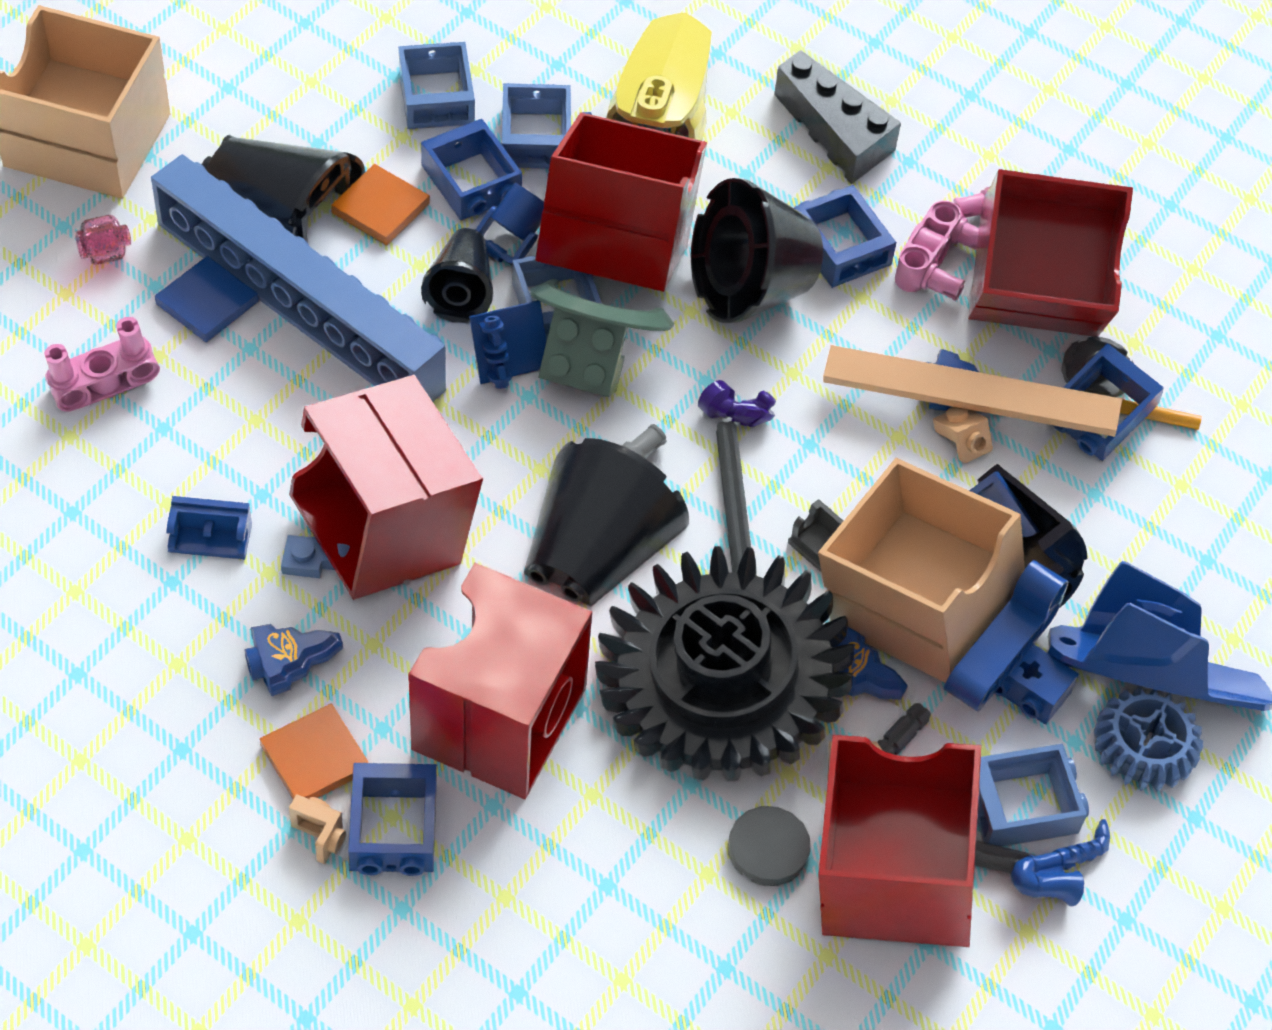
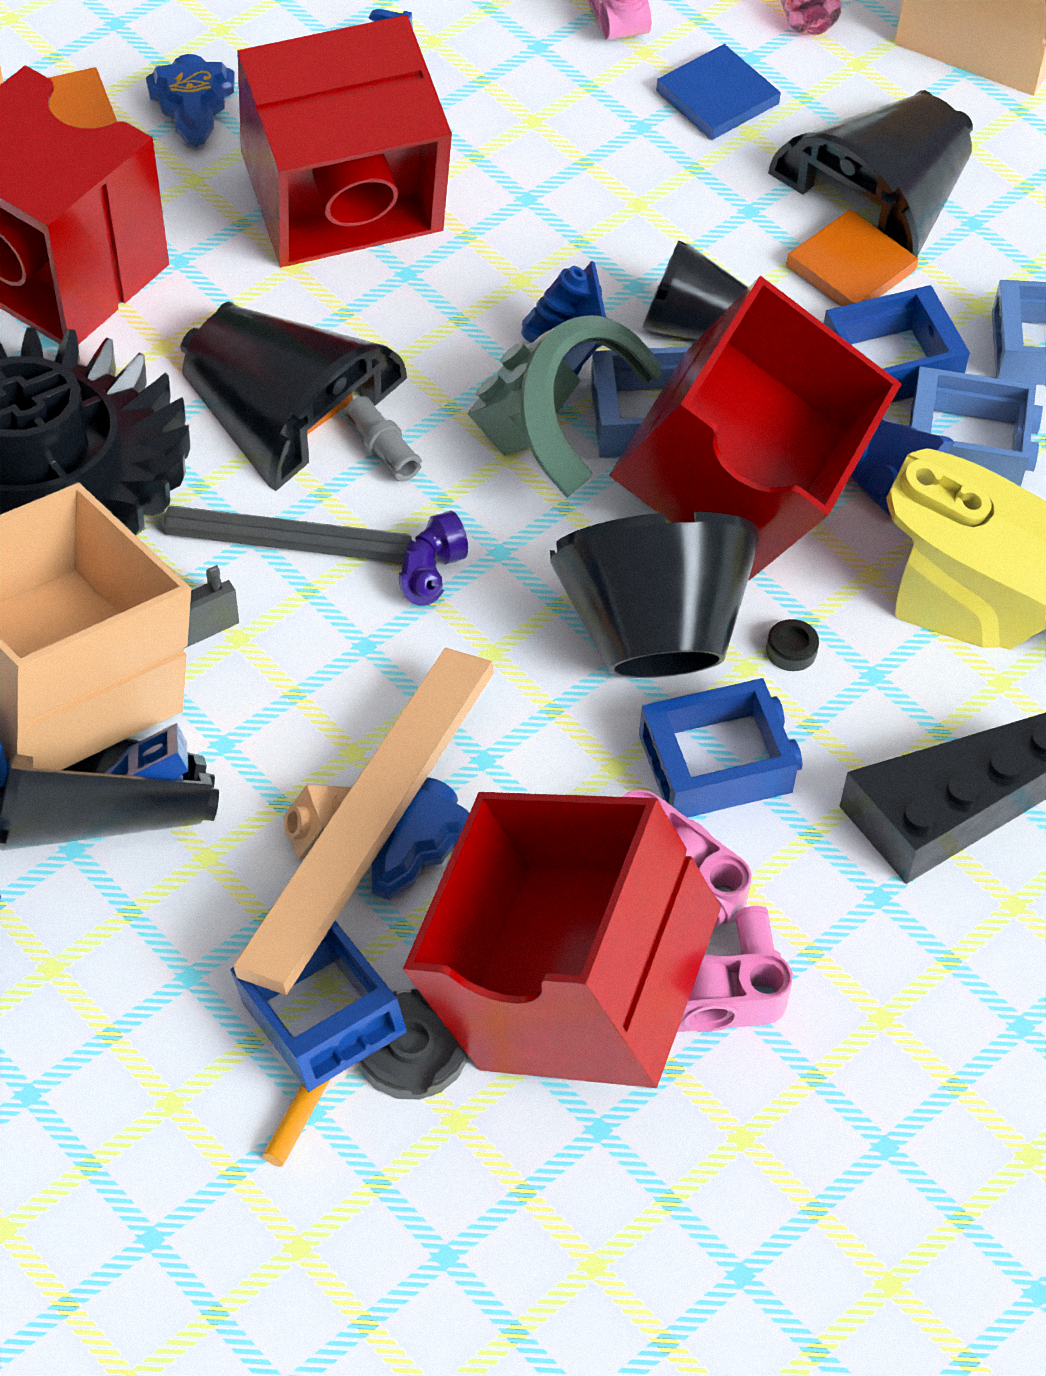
camera: 105 degrees right, 0 degrees up
medium blue brick [151,154,446,402] -> none

